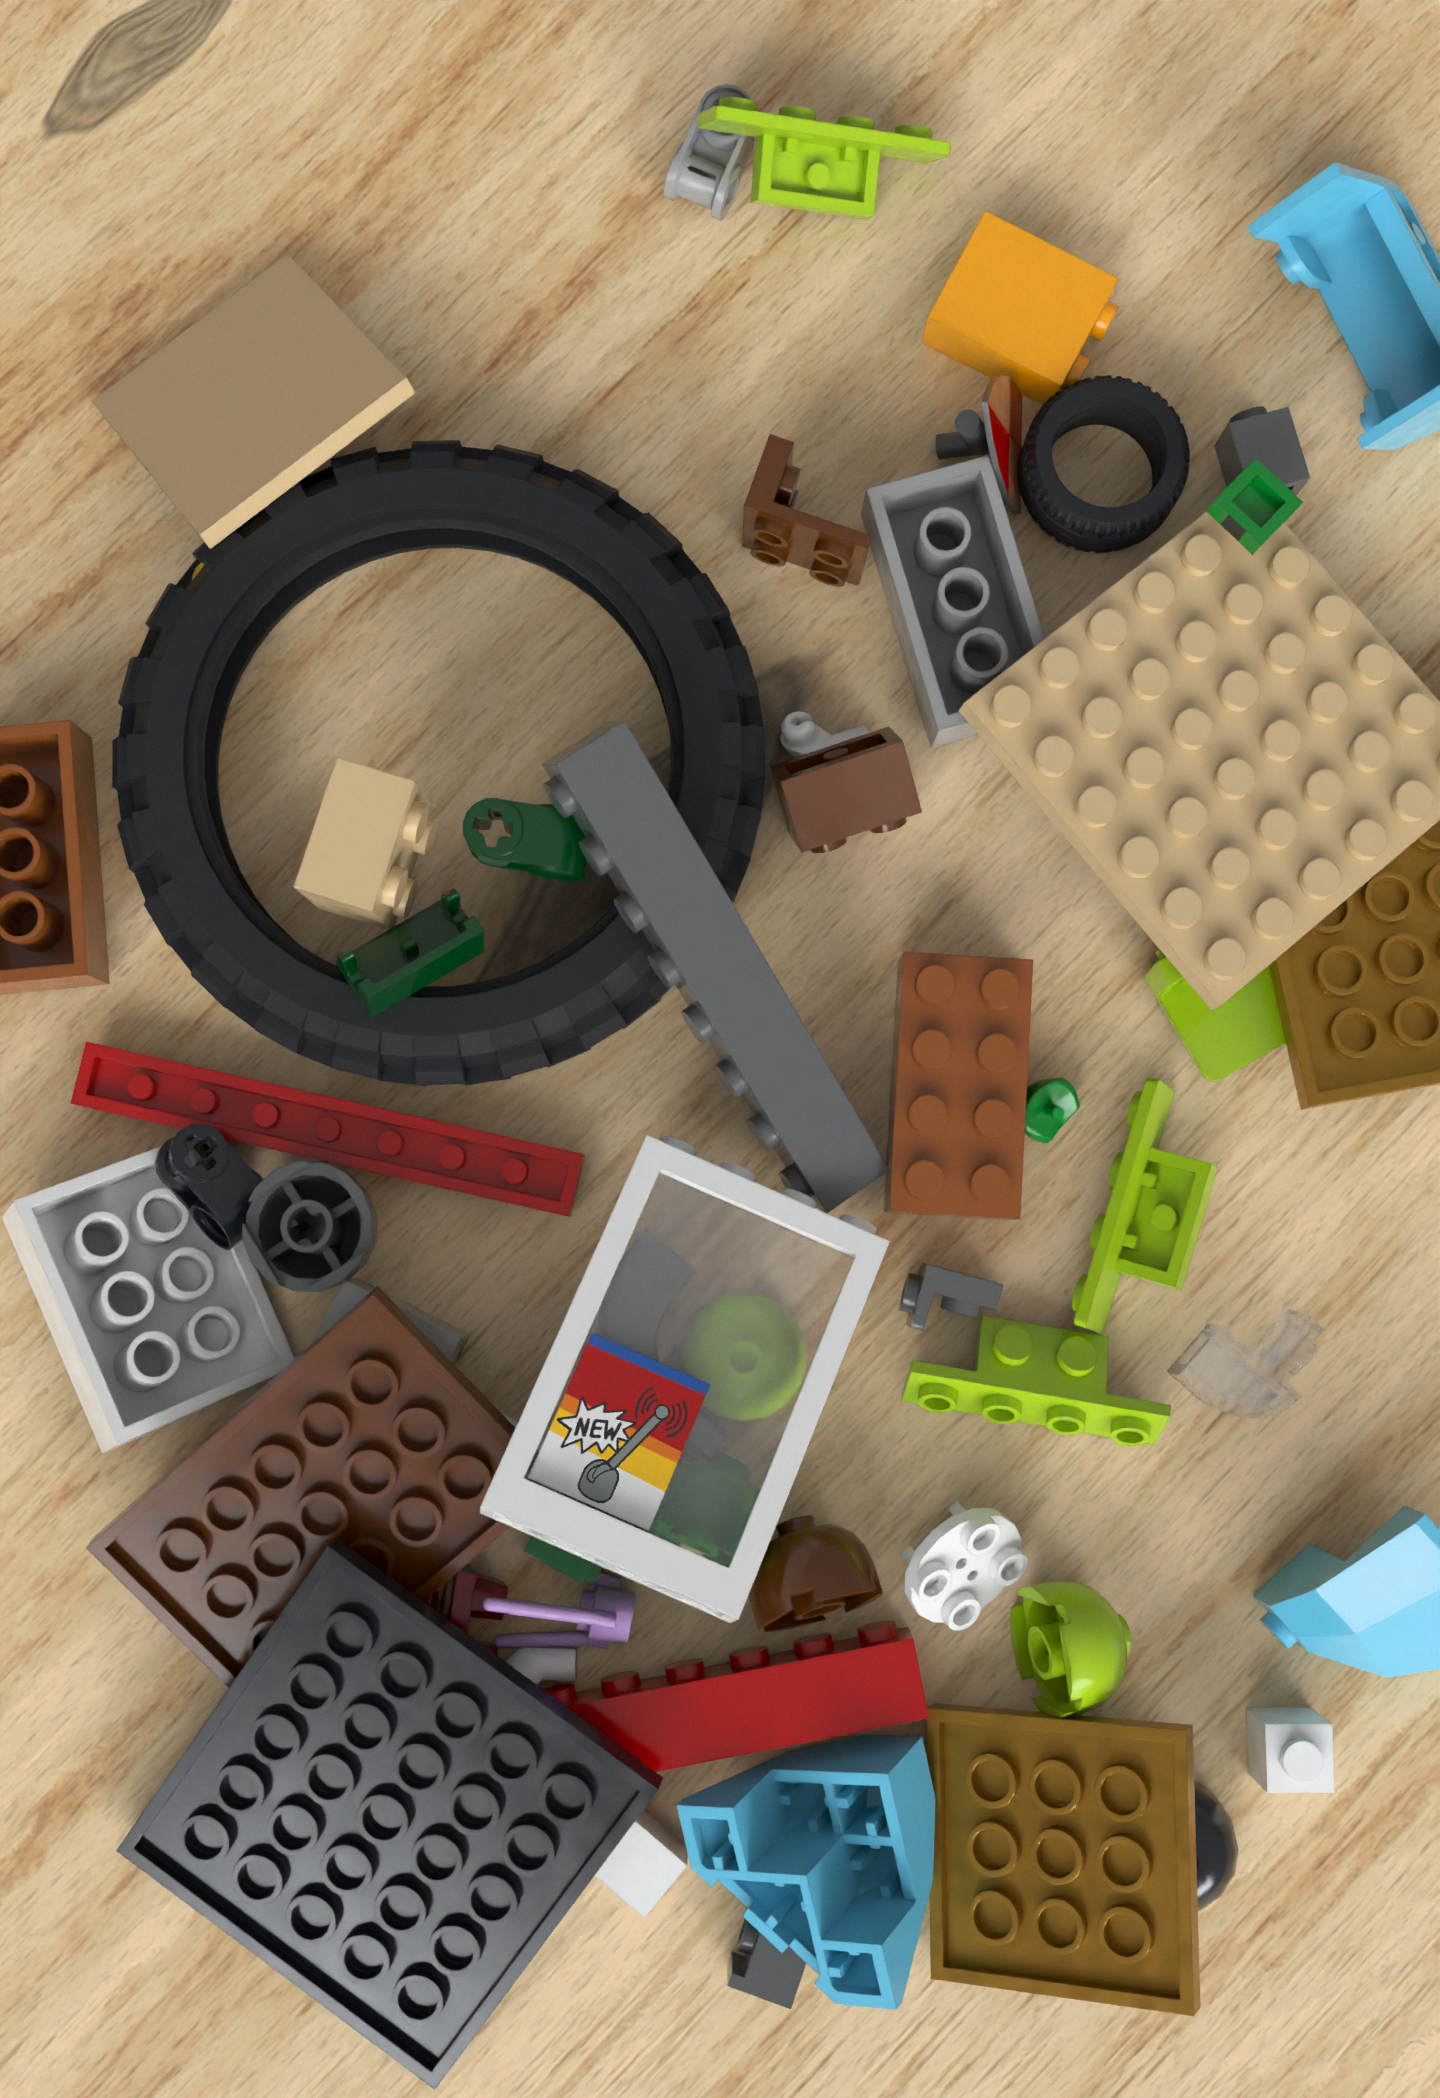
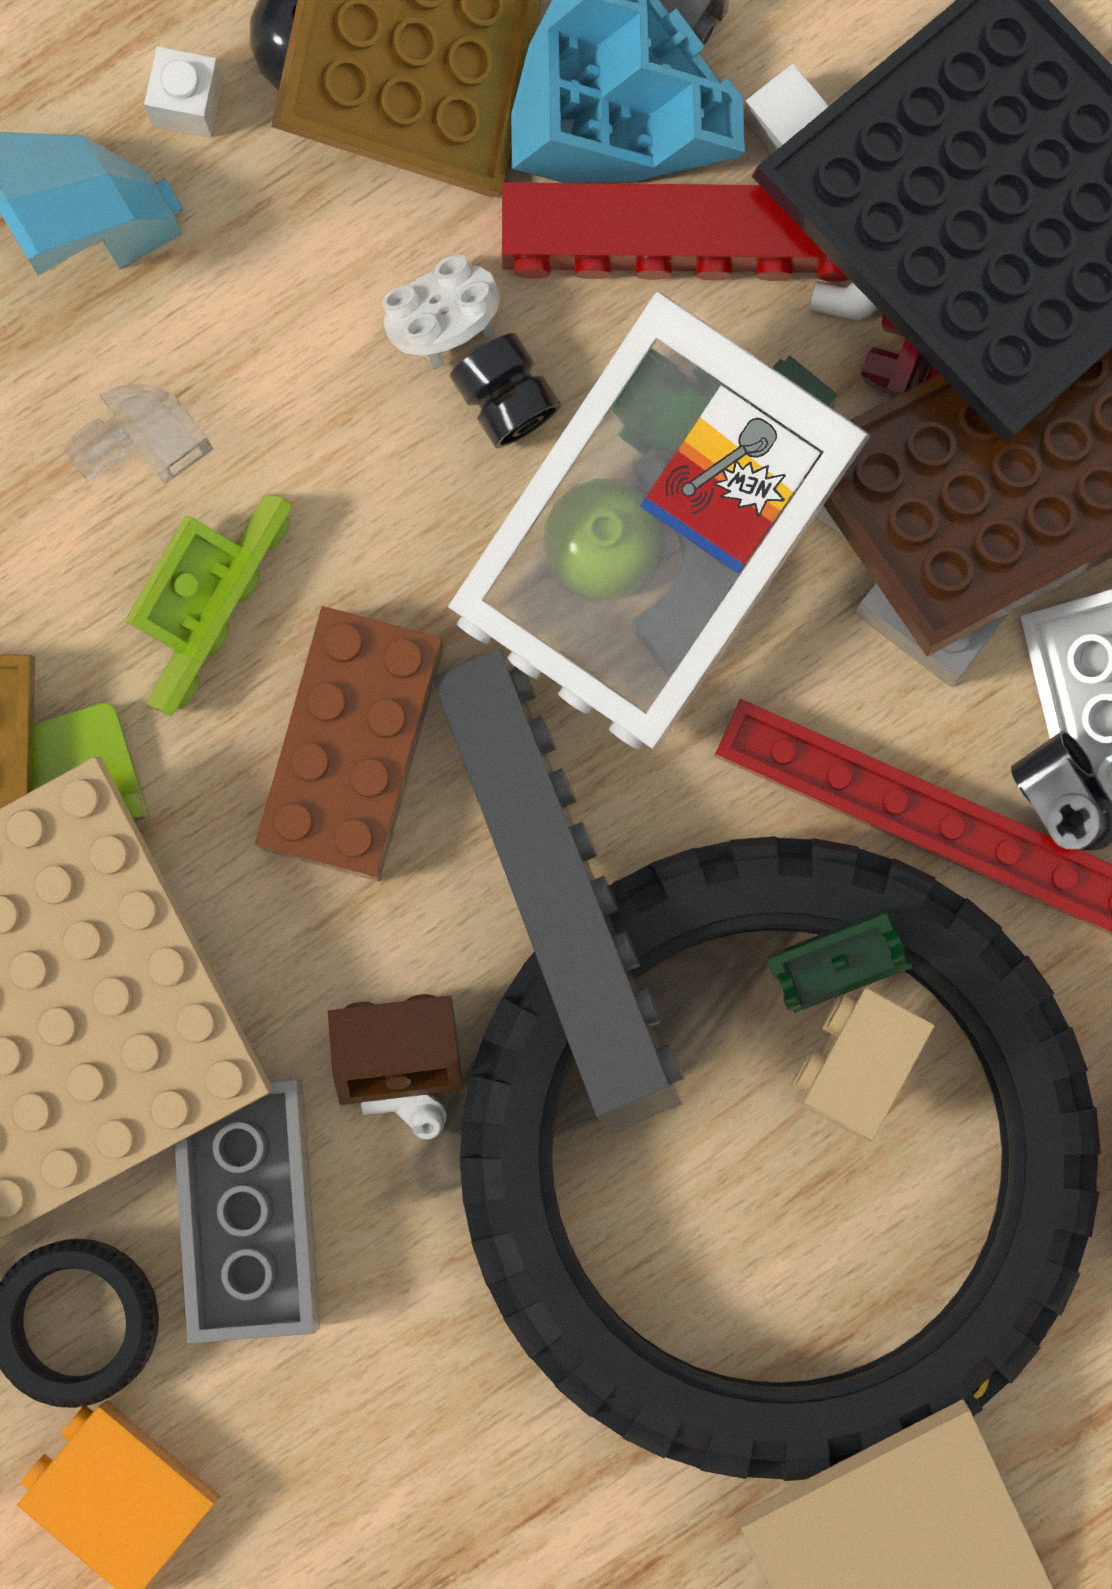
camera: 170 degrees left, 0 degrees up
dark grey cylinder [242,1161,378,1292] -> none
dark green piece [463,798,587,882] -> none
lavender plant [483,1553,635,1649] -> none
reddish brown bracket [742,434,871,587] -> none
reddish brown cylinder [749,1515,883,1632] -> none
dark grey bracket [899,1263,1003,1331] -> none
lime bracket [901,1315,1171,1446] -> none
shield [936,375,1022,514] -> none
lime cylinder [1010,1581,1132,1718] -> none
green piece [1025,1078,1080,1143] -> none
none -> black wheel [450,333,561,448]

